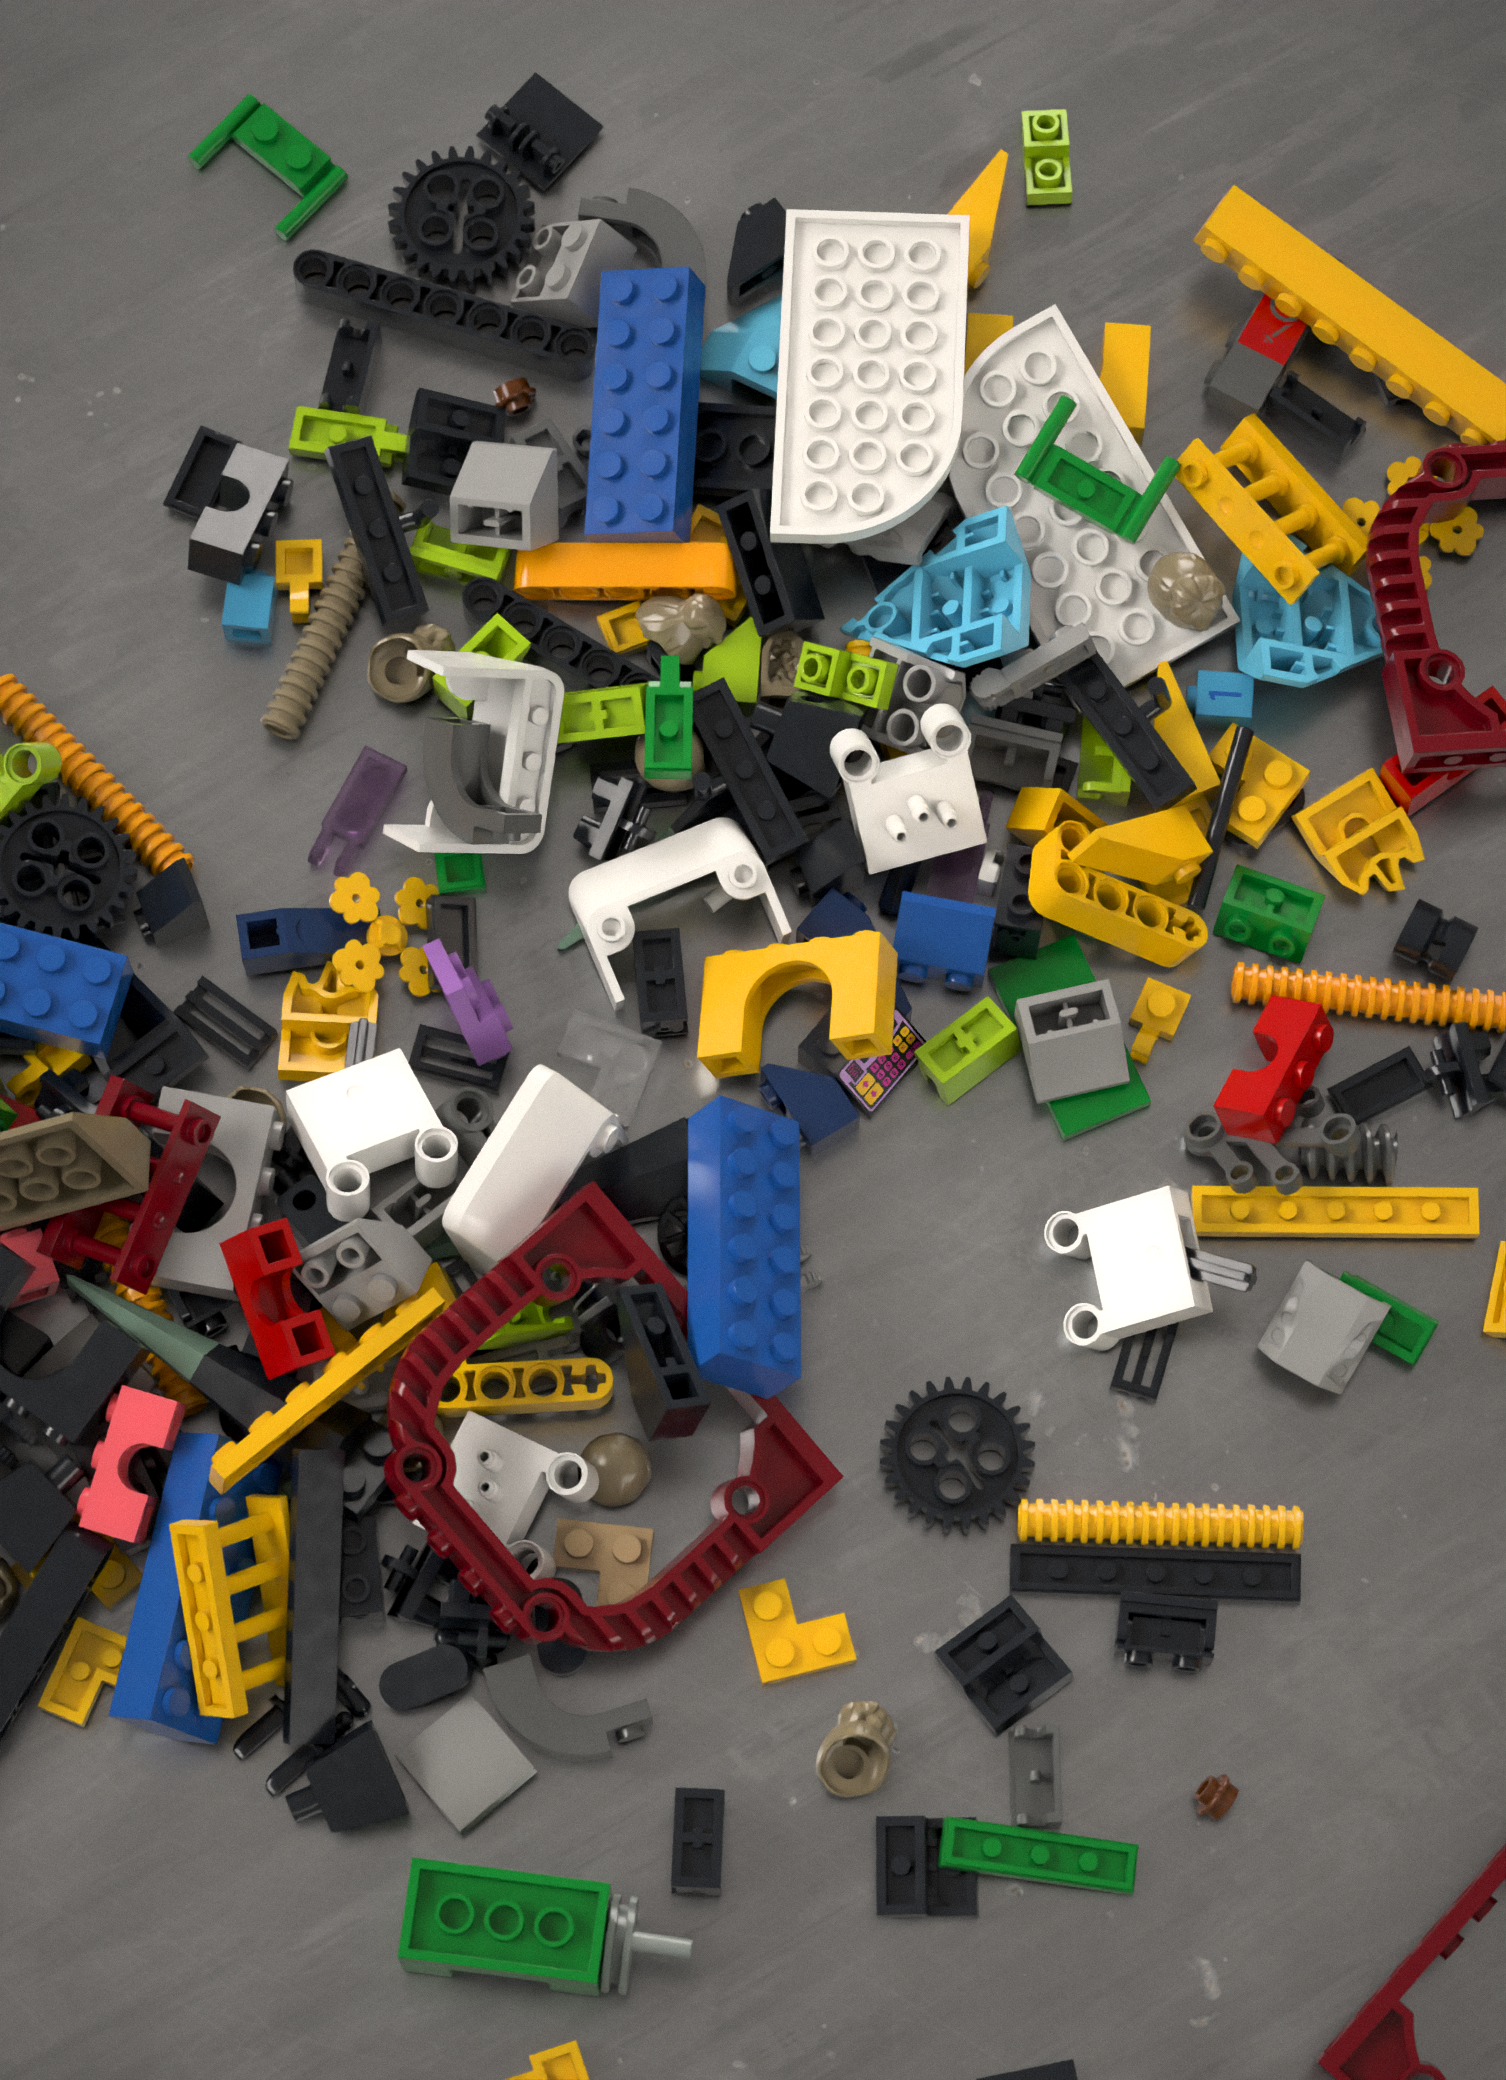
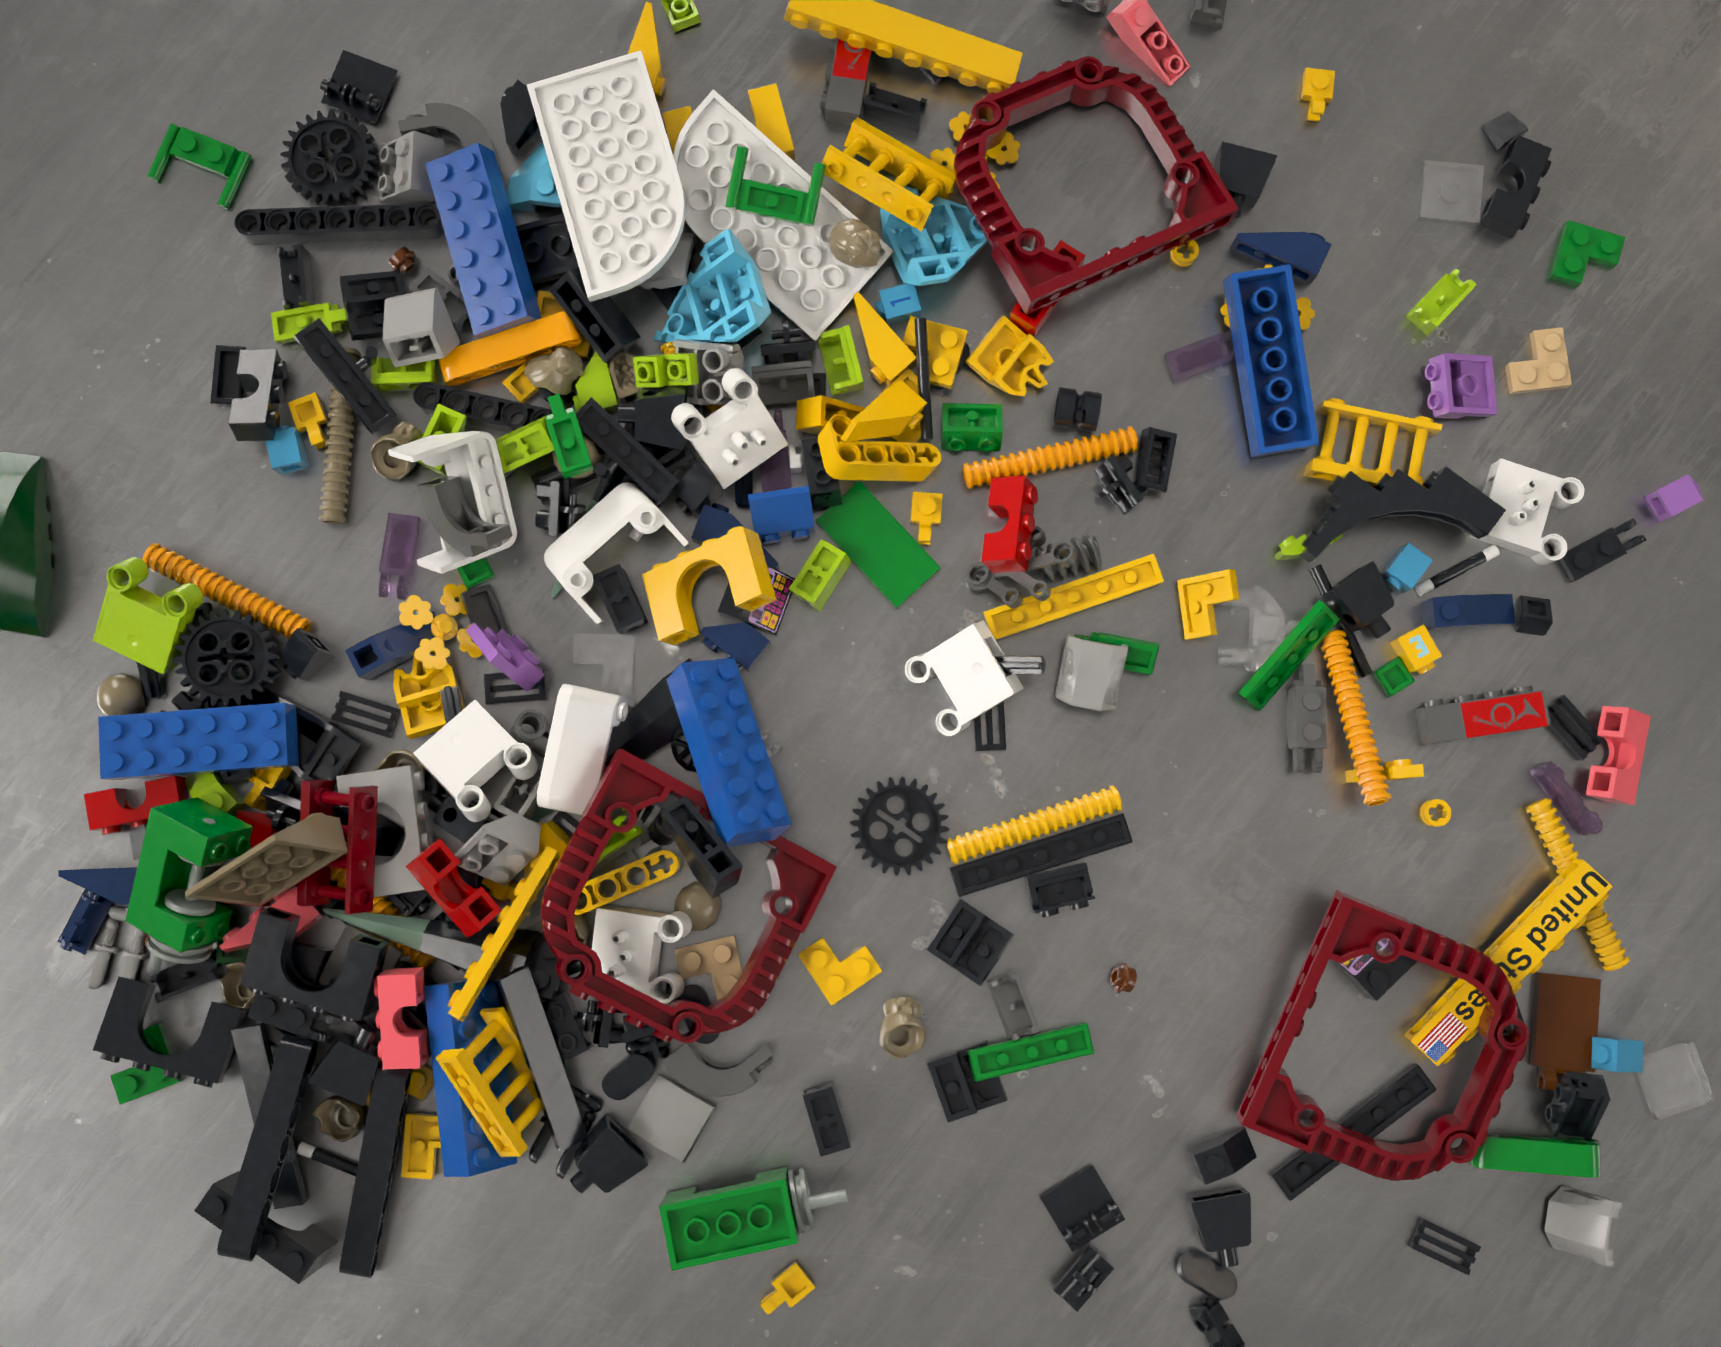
camera: 20 degrees left, 10 degrees up
light grey hinge [969,622,1097,711] -> none
light grey slope [1014,979,1130,1104] -> none
black plate [1056,650,1197,813] -> none
black tile [1327,1046,1433,1126] -> none

